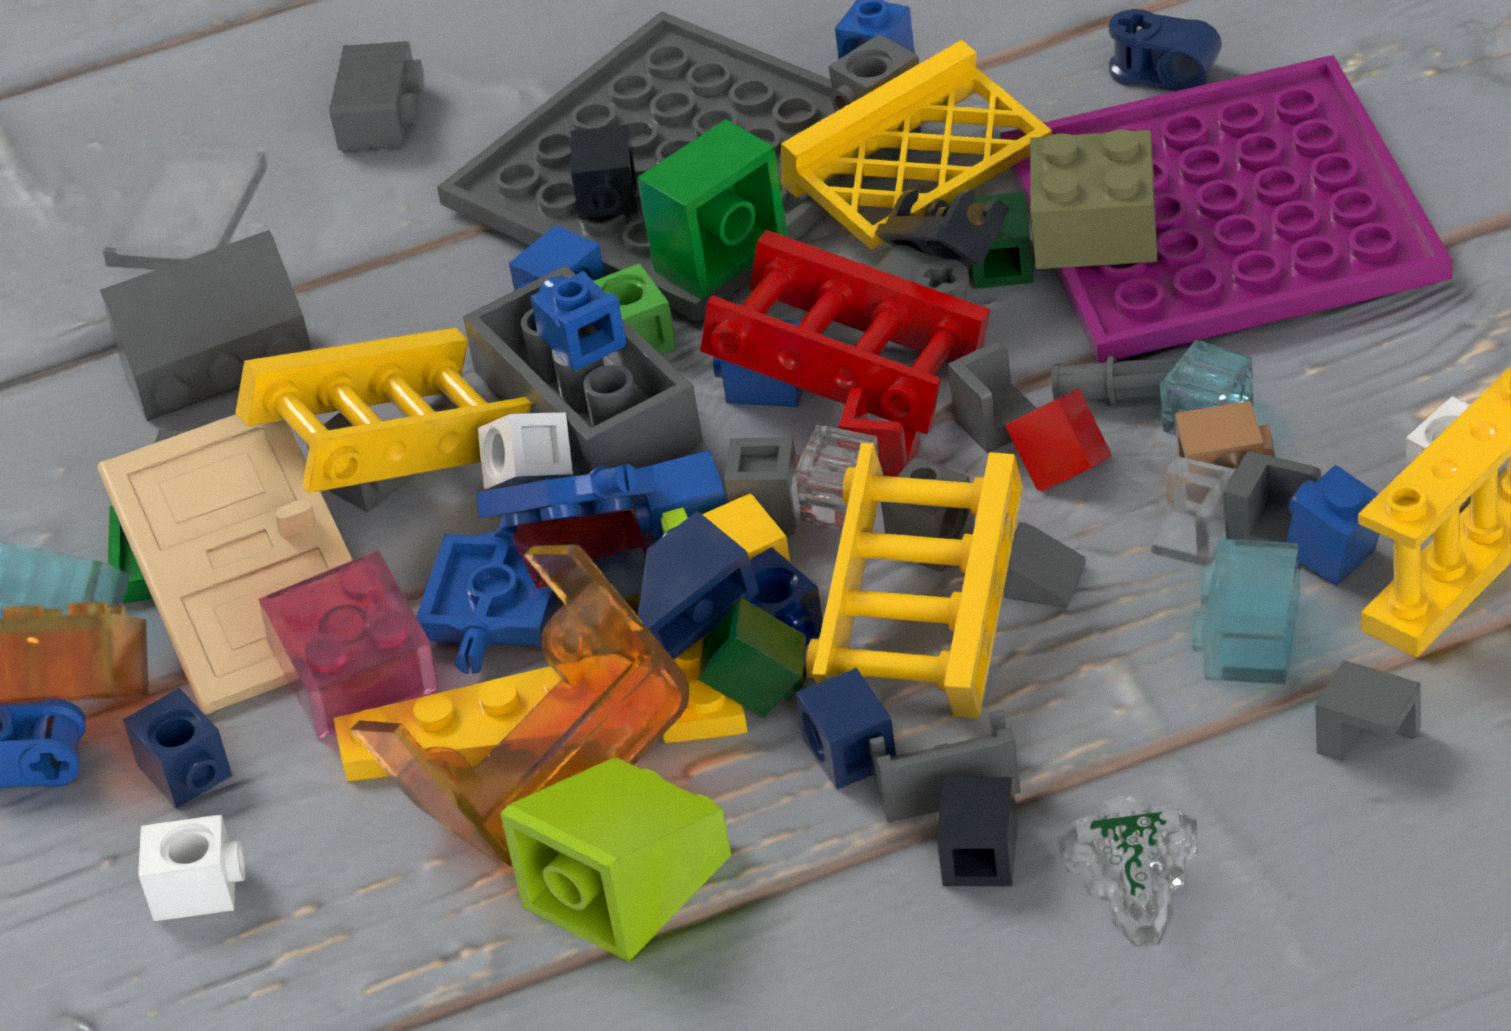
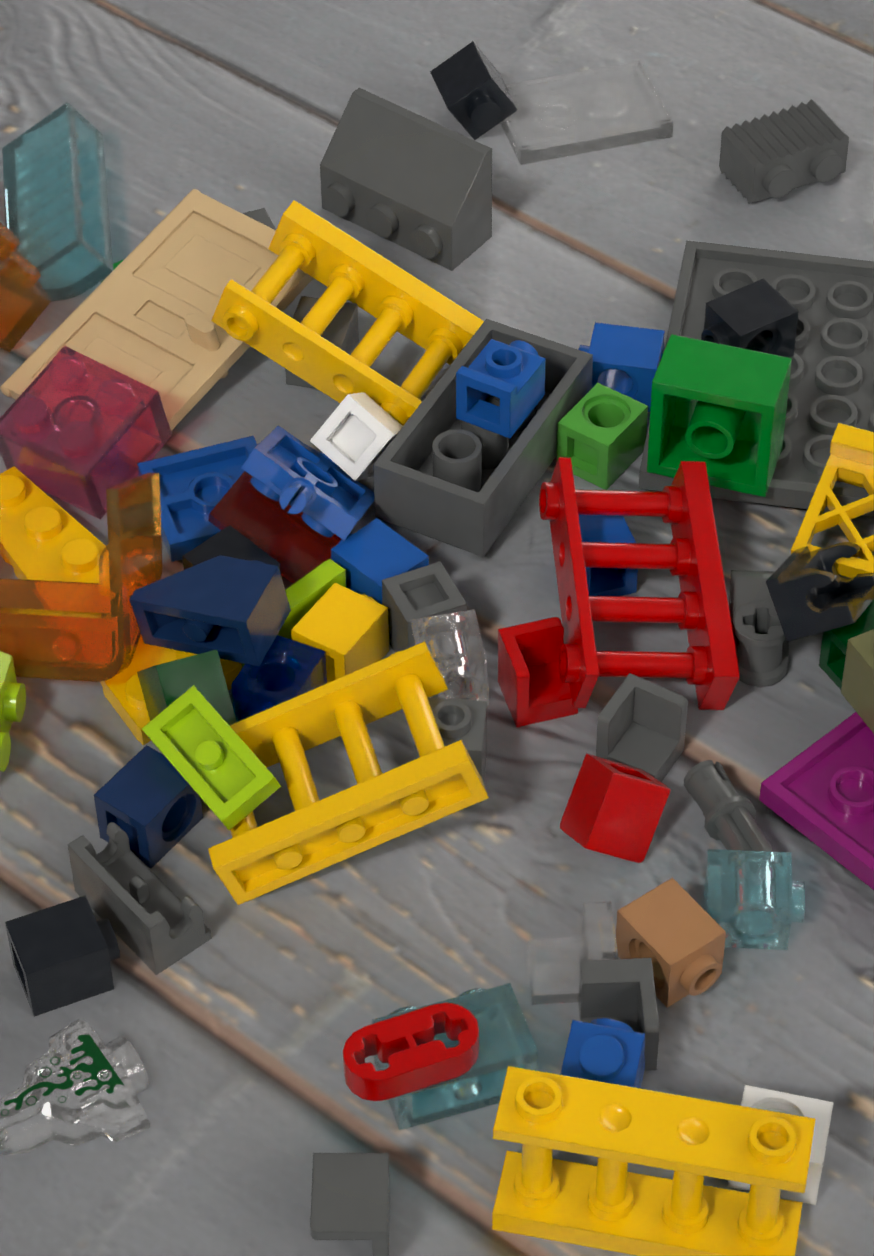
camera: 55 degrees right, 5 degrees up
dark grey slope [1004,522,1086,608] -> none
none -> lime plate [142,685,281,831]
none -> red beam [343,1002,479,1102]
none -> black brick [430,41,518,140]

